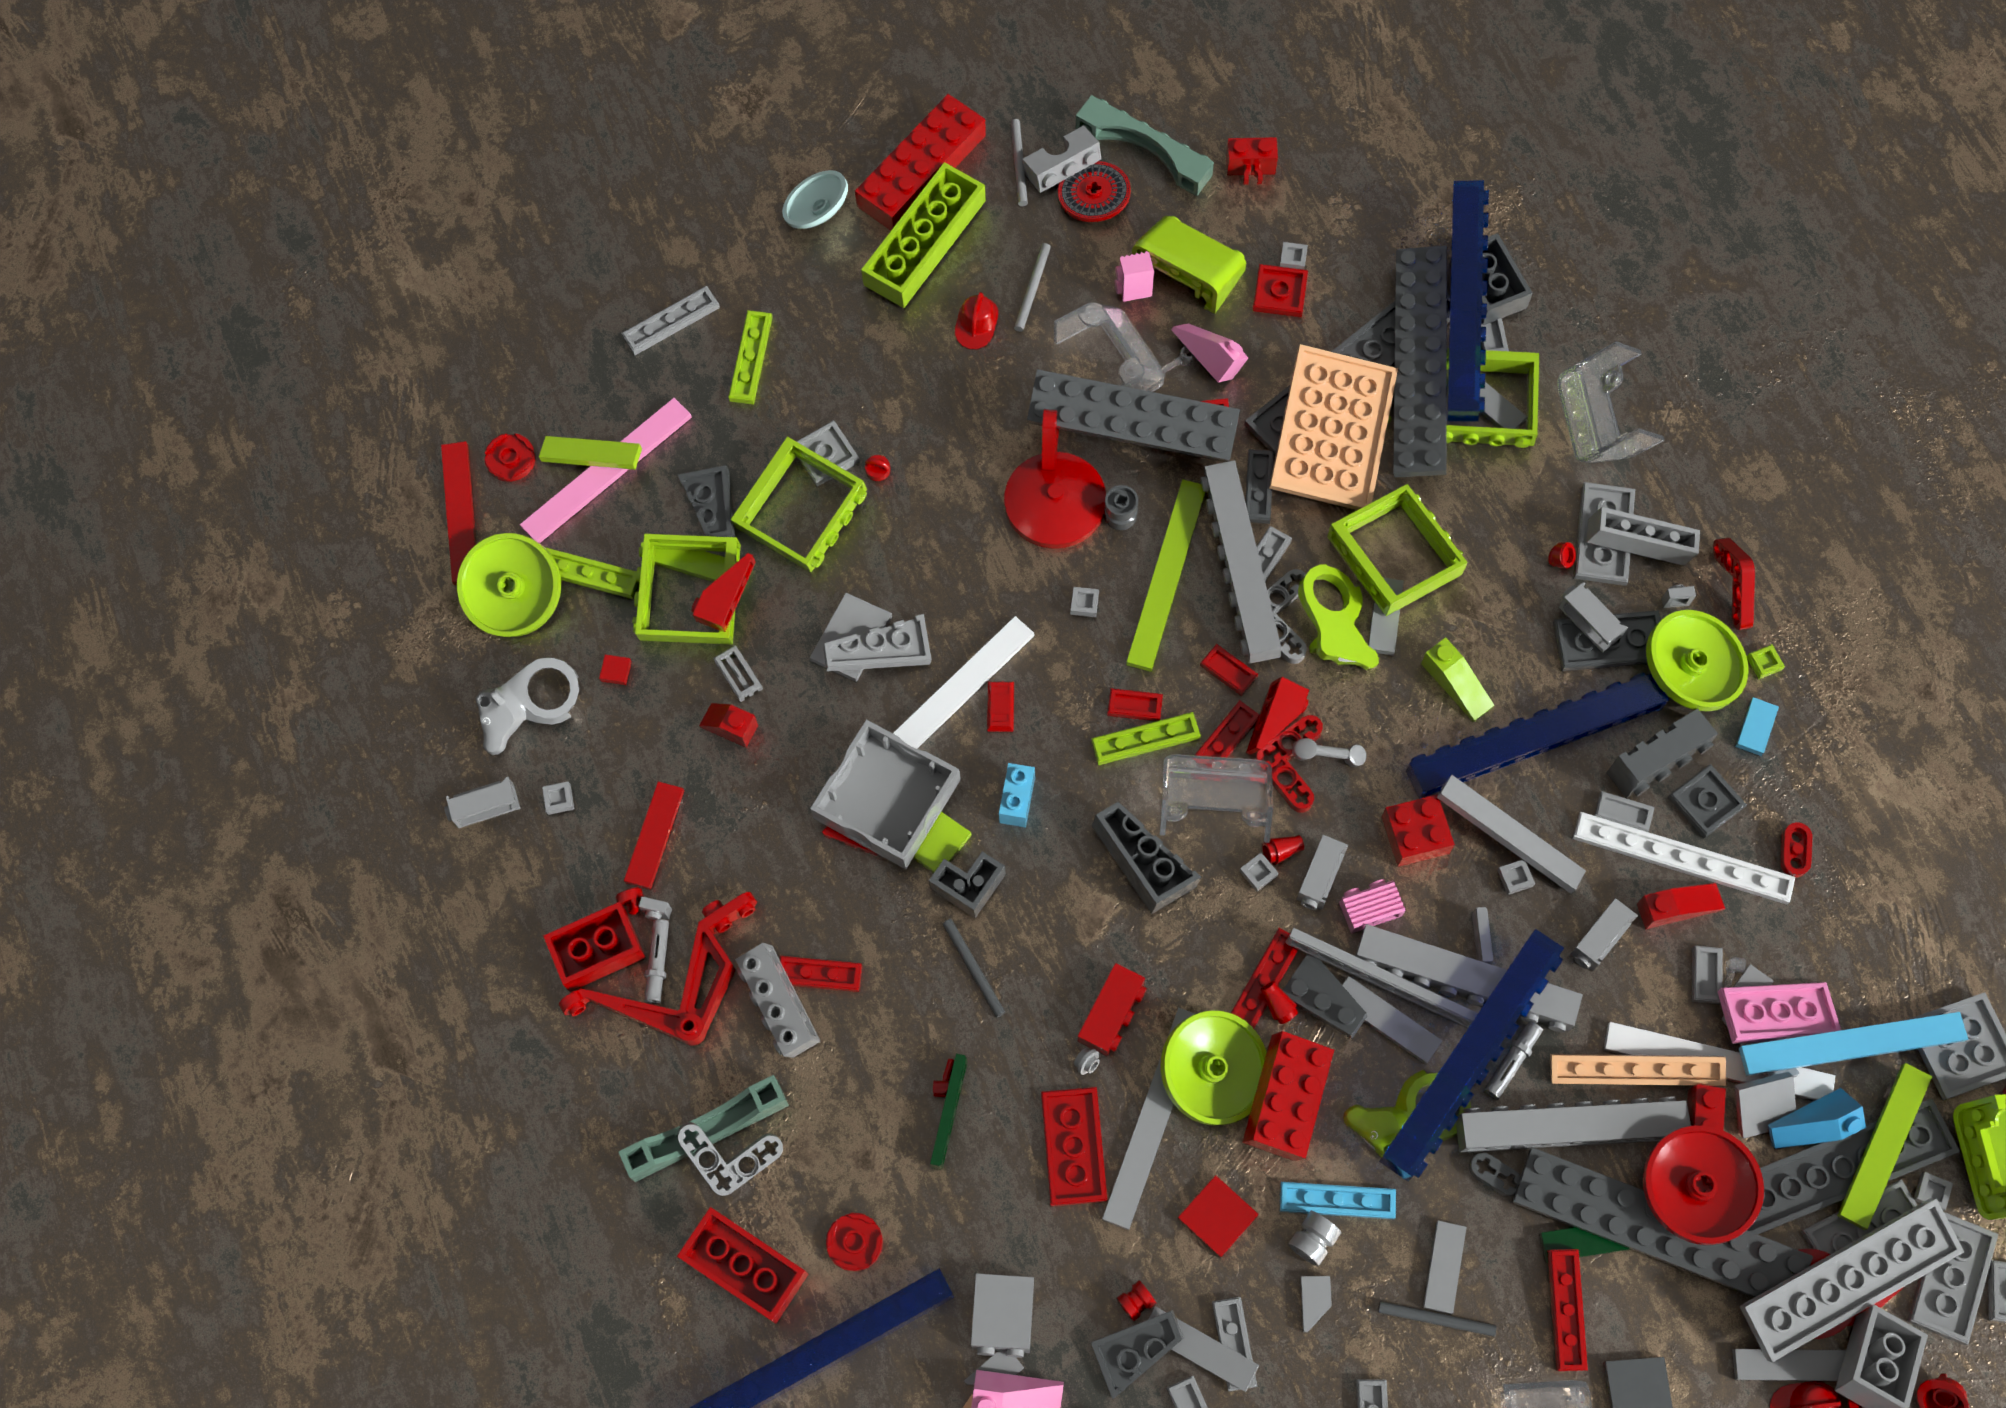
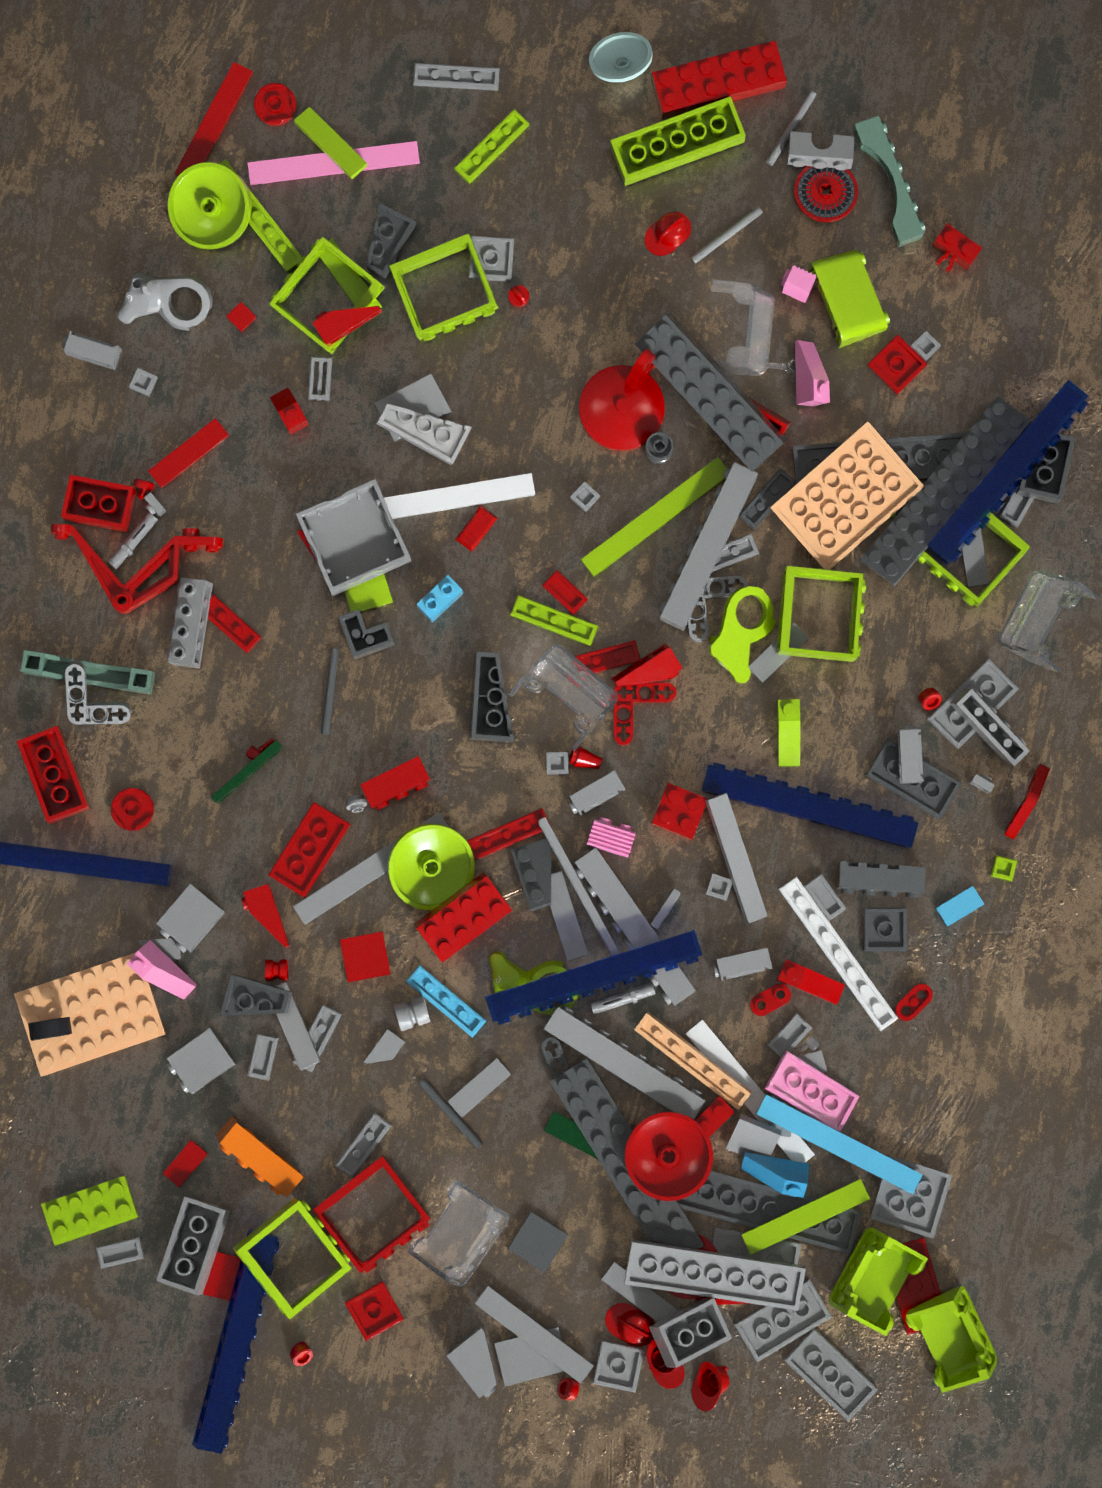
camera: 30 degrees right, 15 degrees up
red tile [1200,643,1258,696] -> none
red cone [1261,981,1298,1024] -> none
light grey bar [1292,738,1367,767] -> none
red tile [1547,1249,1588,1371] -> none
lime dish [1646,610,1749,711] -> none
light grey plate [1914,1172,1953,1211] -> none
none -> red slope [241,884,290,948]
none -> red plate [750,984,791,1016]

